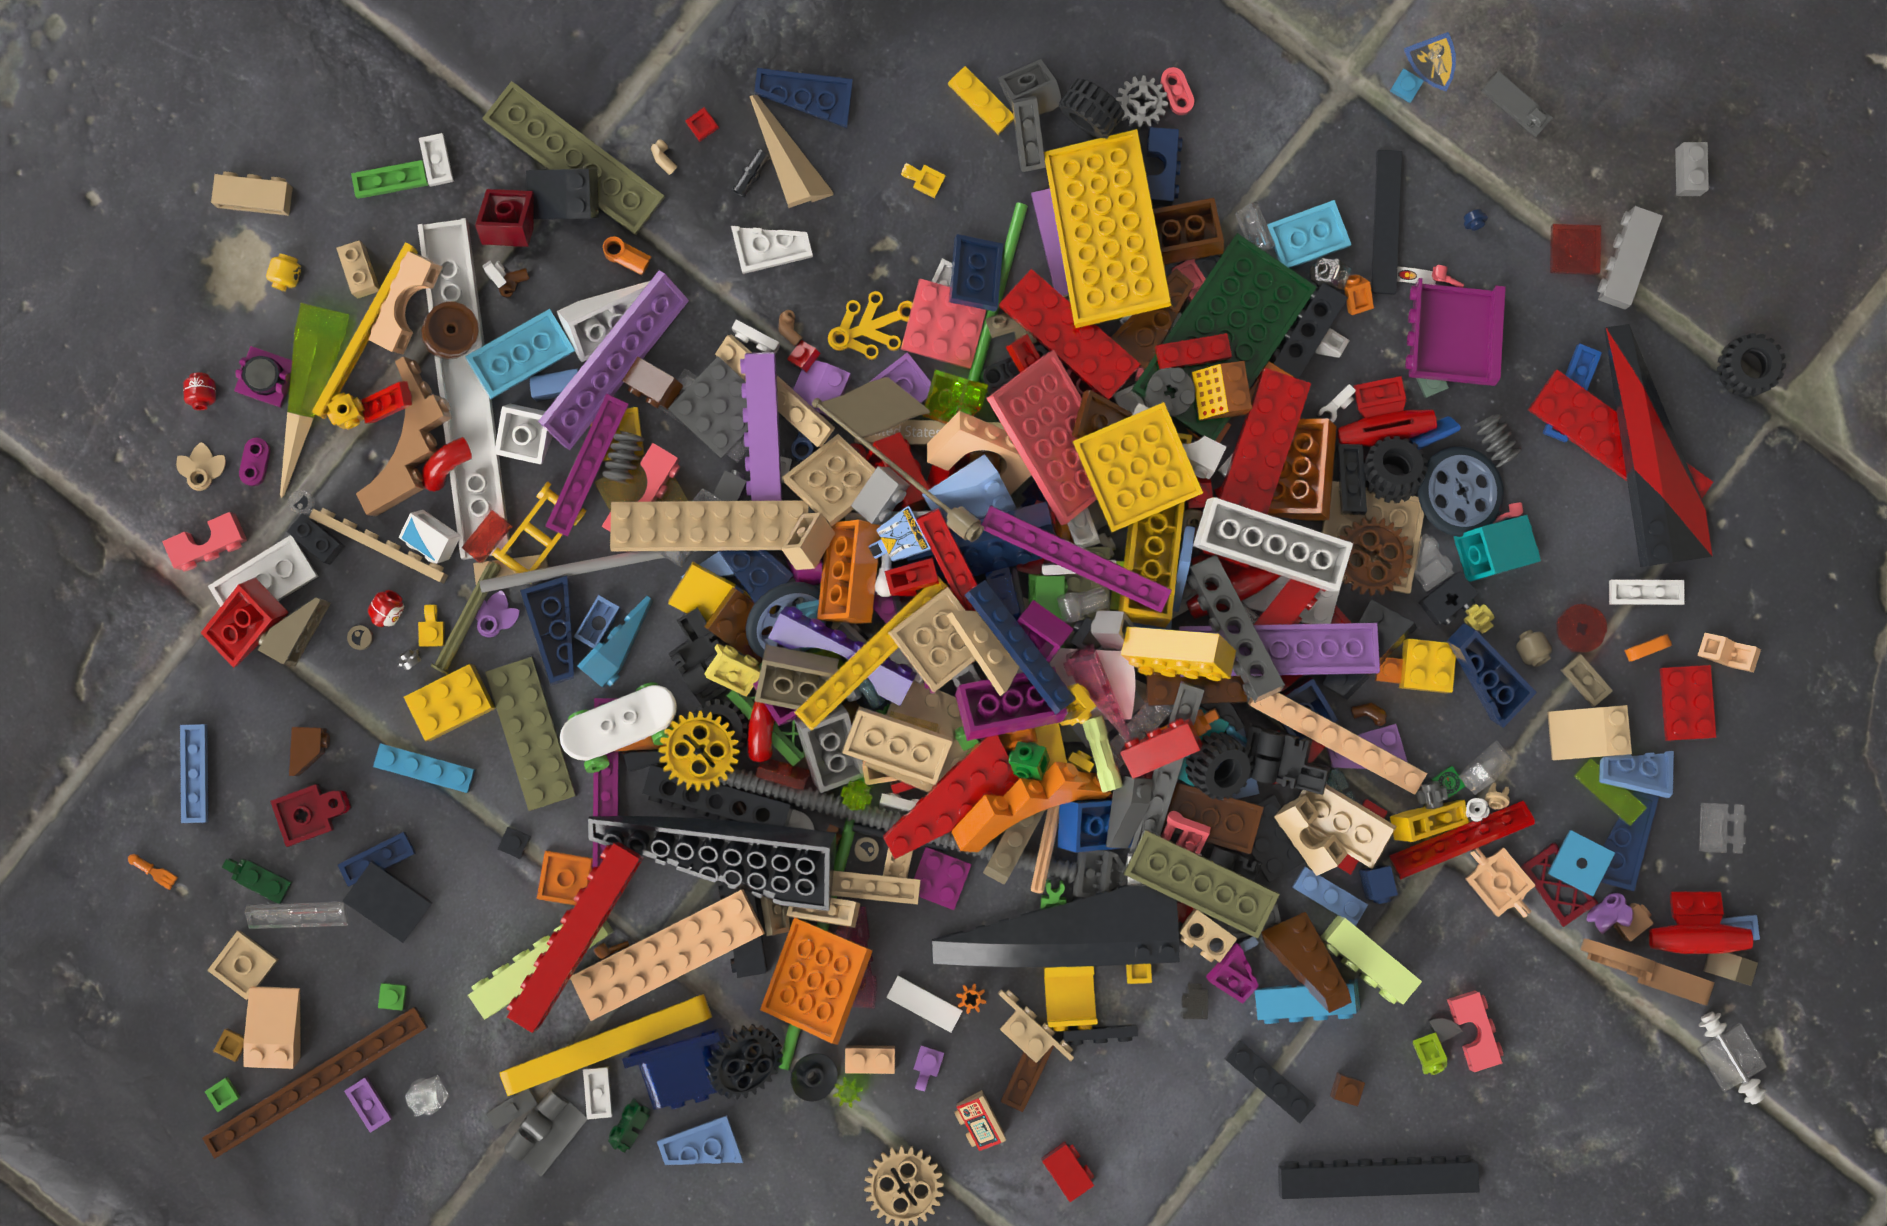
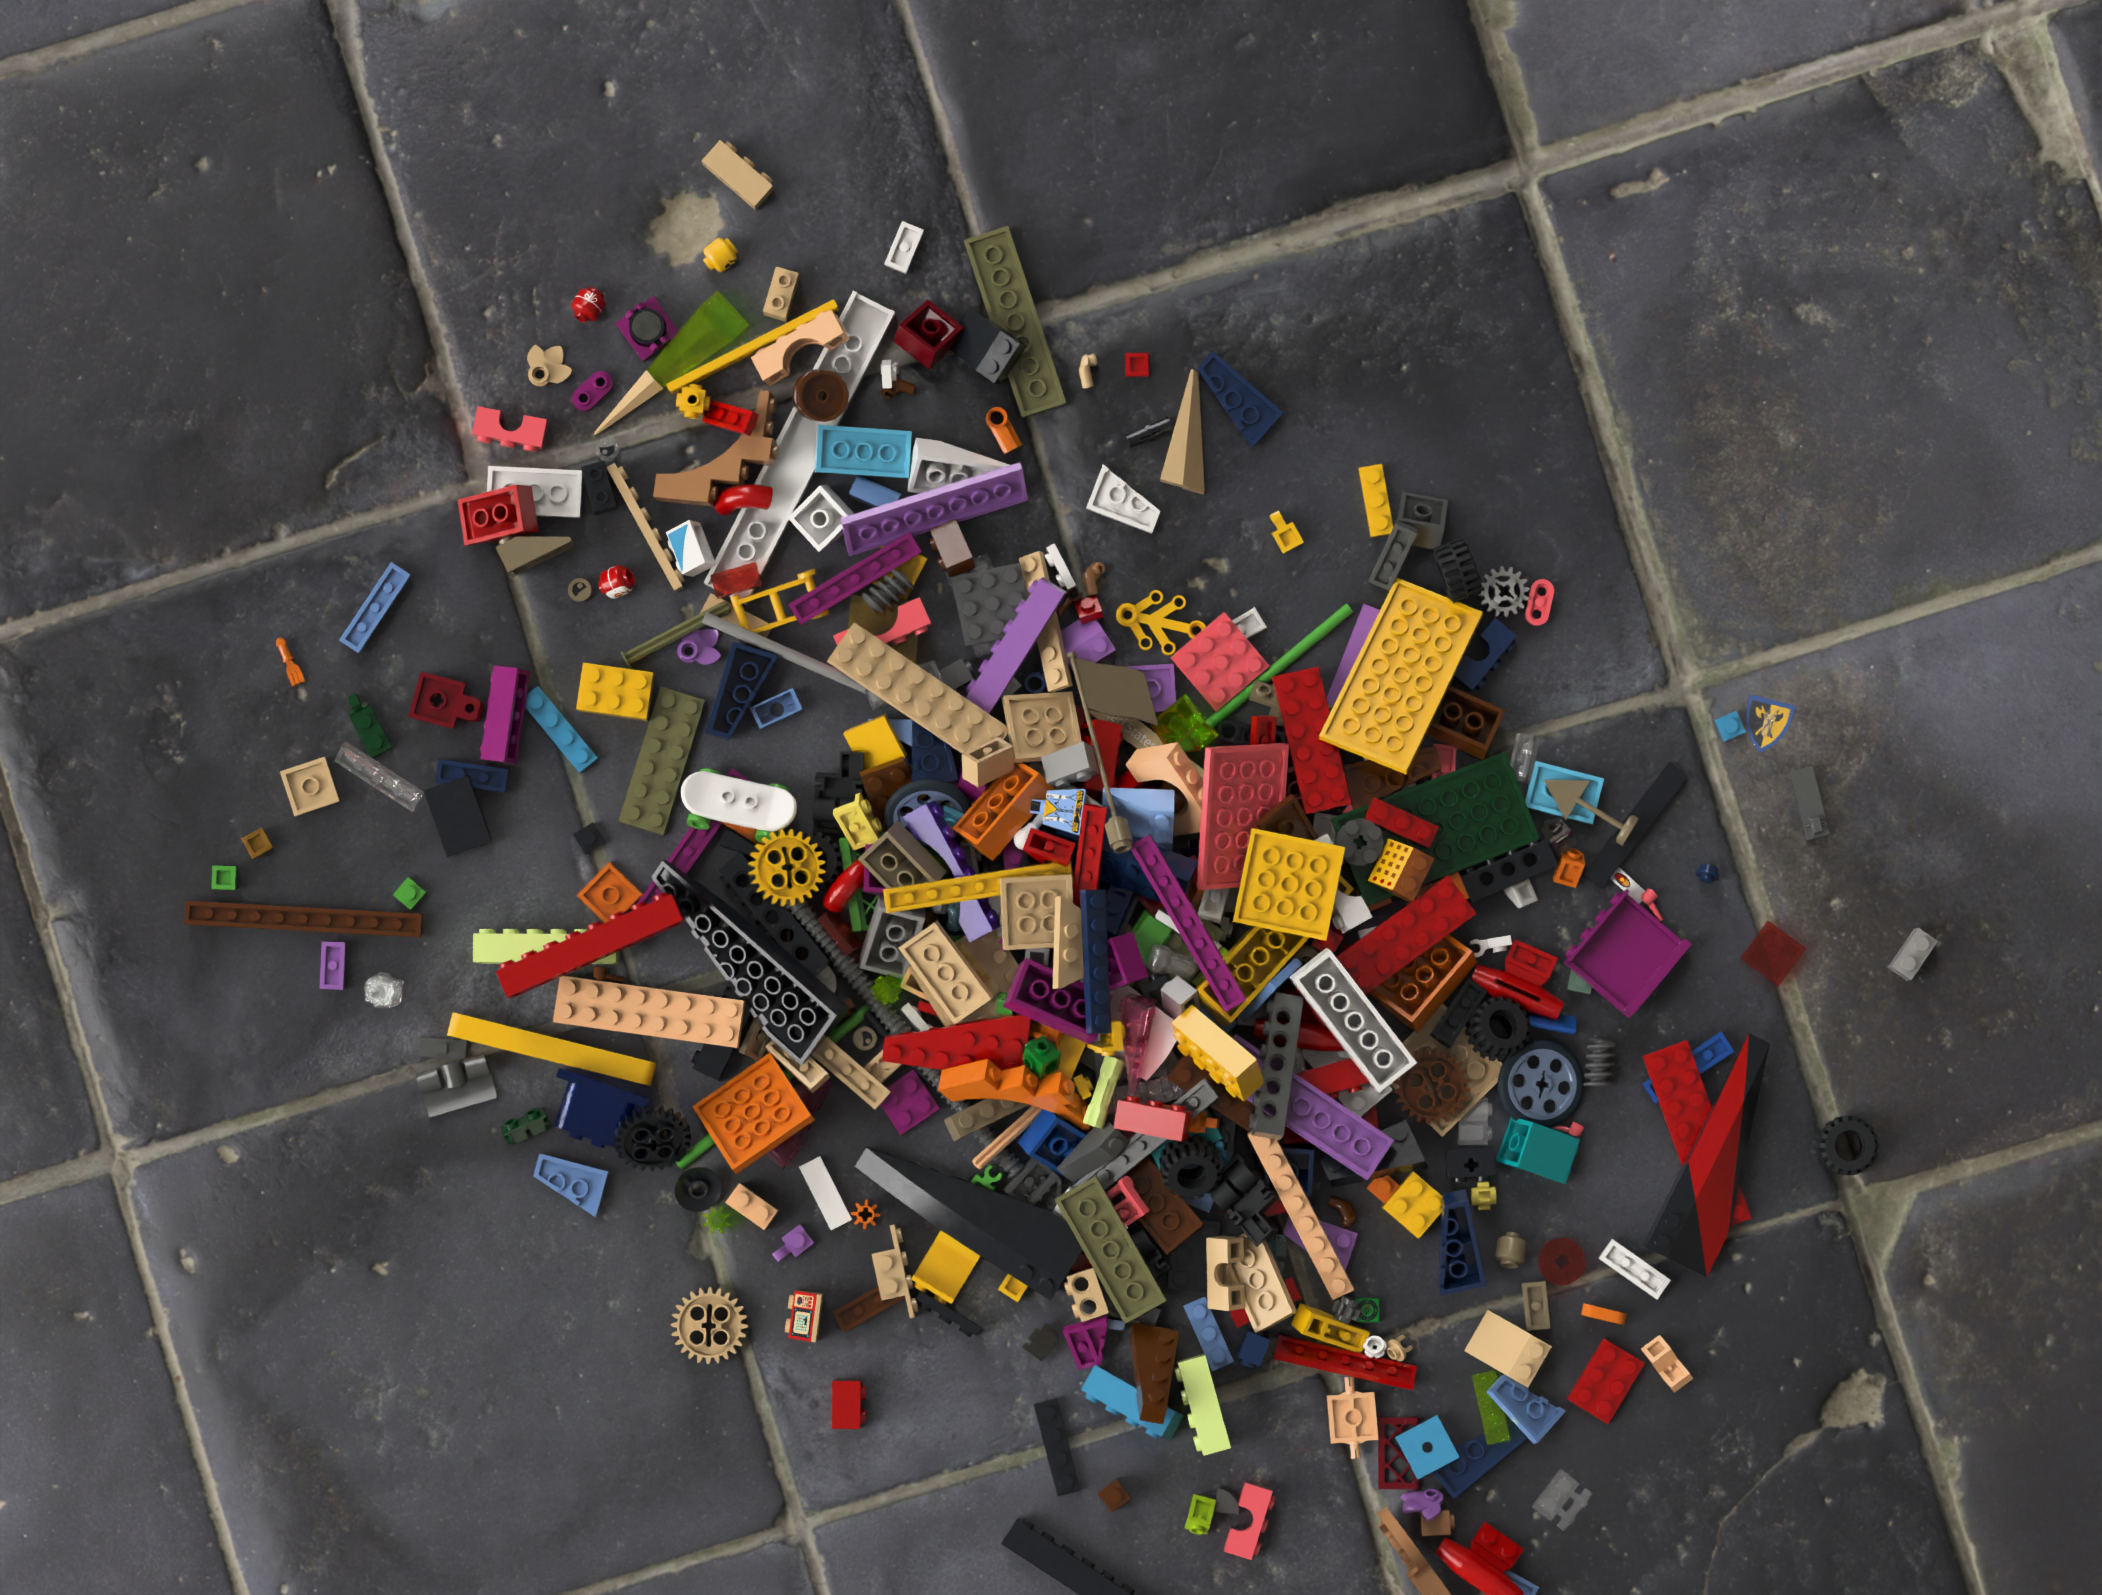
camera: 40 degrees right, 0 degrees up
light nougat slope [244,987,300,1069] -> none
reddish brown slope [289,727,330,776] -> none
bright green plate [351,160,428,199] -> none
flat silver plate [397,649,421,671] -> none
yellow plate [418,605,445,646] -> none
dark azure wedge [578,596,653,688] -> none
white plate [583,1067,613,1119] -> none
dark blue plate [949,234,1003,312] -> none
clear slope [1459,740,1513,795] -> none
light grey brick [1597,206,1662,310] -> none
none -> magenta brick [480,666,530,764]
none -> reddish brown hand [1057,587,1083,616]
none -> dark tan piece [1544,780,1639,846]

